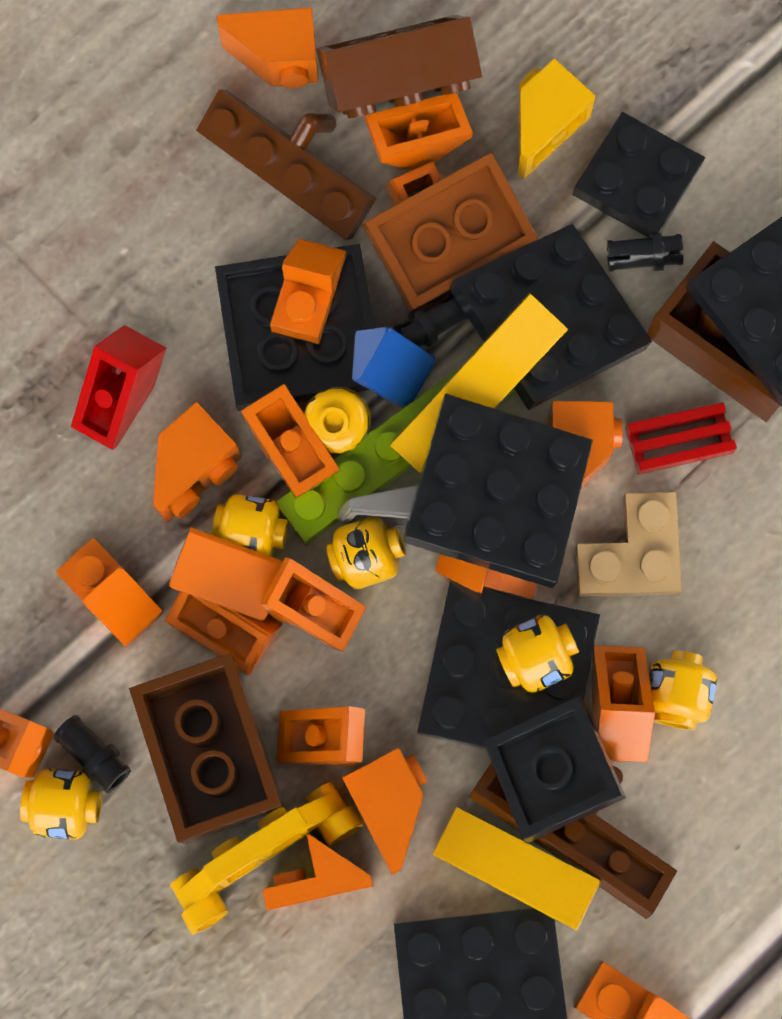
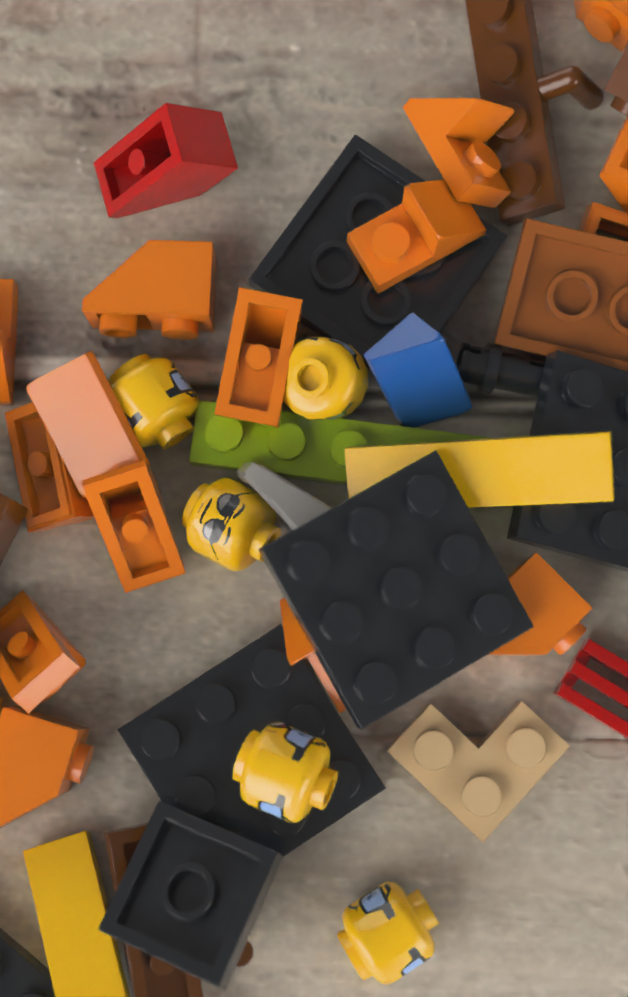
camera: 45 degrees right, 5 degrees up
orange slope [591,645,655,762] -> none
none -> orange slope [402,98,515,208]

